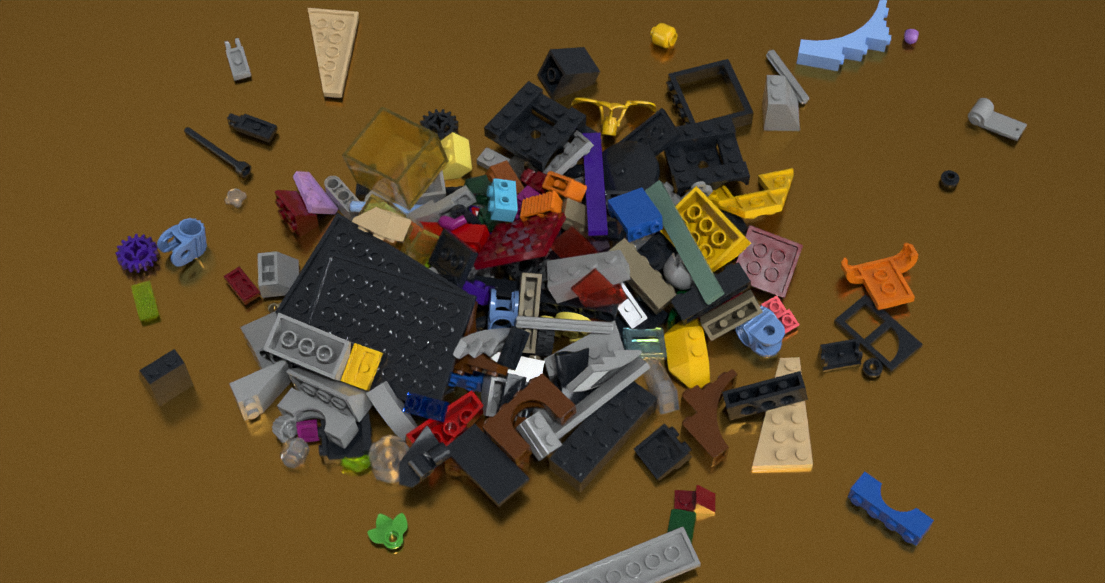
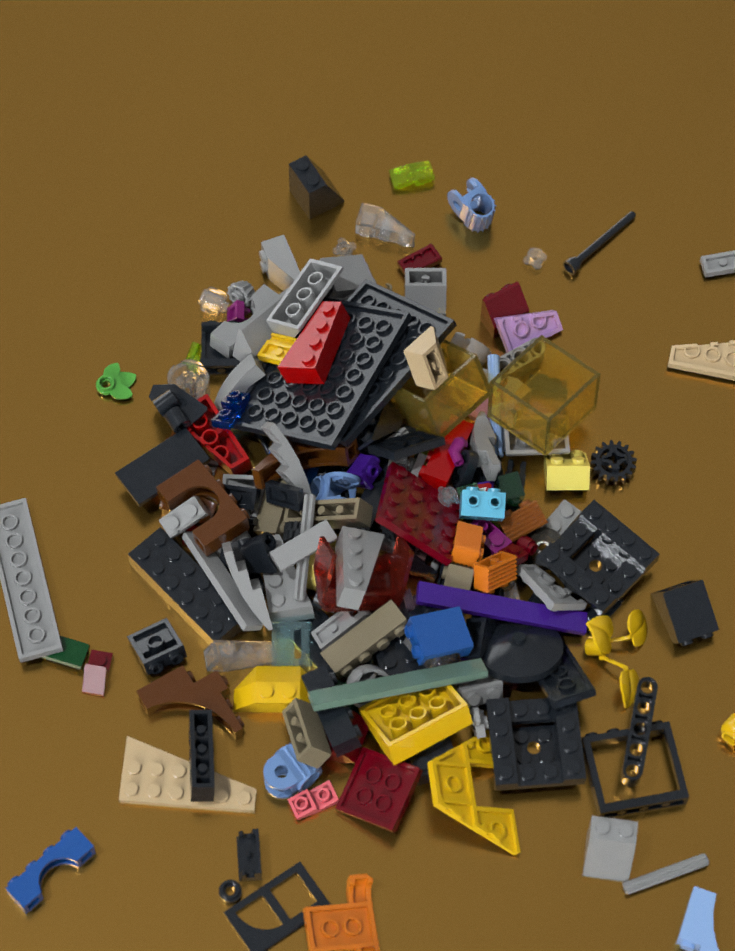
camera: 95 degrees right, 5 degrees up
dark purple gear [116,234,159,273] -> none
black hinge [227,113,278,143] -> none
none -> light grey tile [269,519,338,572]
none -> red wedge [277,301,350,384]
none -> clear plate [333,238,356,256]
none -> clear slope [355,203,415,247]
none -> clear plate [438,486,460,507]
none -> black beam [620,677,658,787]

